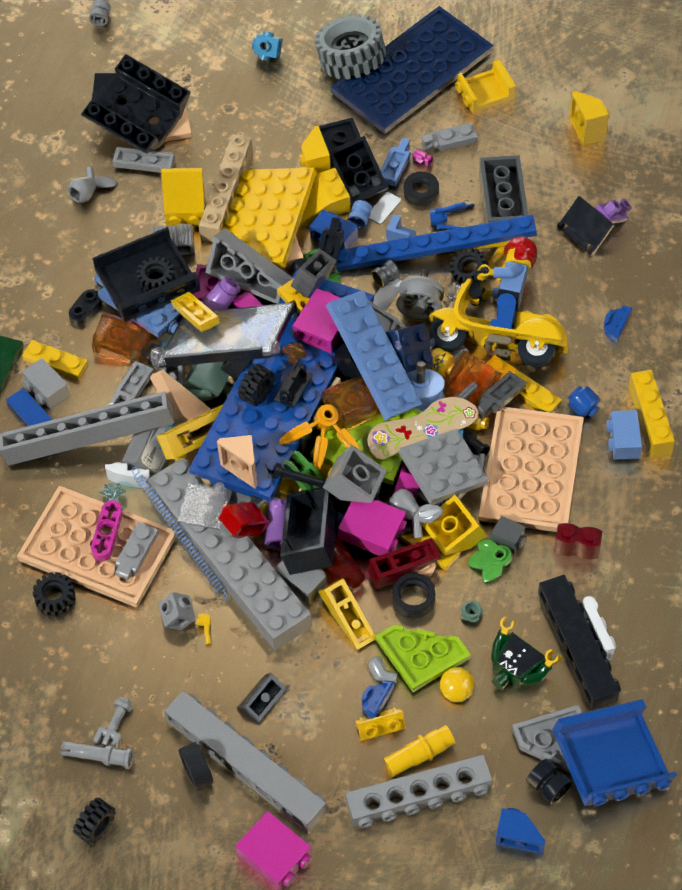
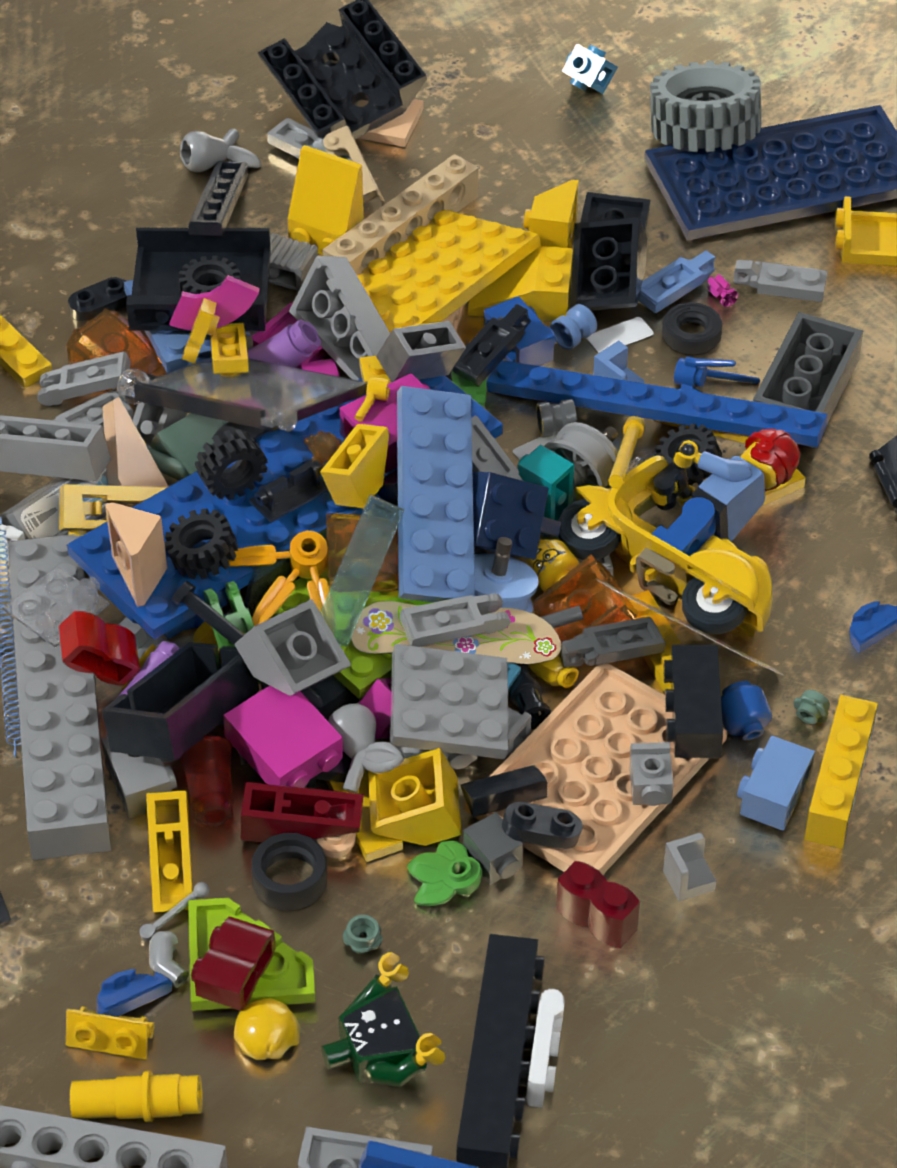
camera: 25 degrees right, 10 degrees down
none -> light grey hinge [37,352,131,407]
none -> light grey hinge [139,882,209,942]
none -> black tyre [164,509,238,579]
none -> dark pink tile [169,275,260,330]
none -> yellow plate [182,298,220,364]
none -> black tile [188,161,249,236]
none -> dark red brick [191,916,276,1011]
none -> yellow slope [320,424,389,509]
none -> clear light blue tile [320,495,404,647]
none -> tan piece [323,126,386,206]
none -> yellow hand [354,377,390,422]
none -> light grey hinge [400,593,511,647]
none -> black slope [460,765,547,817]
none -> black plate [502,802,583,849]
none -> teal brick [517,444,574,521]
none -> sticker [597,579,784,675]
none -> yellow bar [608,416,645,489]
none -> light grey brick [629,742,673,806]
none -> black brick [663,645,723,758]
none -> light grey panel [663,833,716,902]
none -> sand green plate [793,690,830,725]

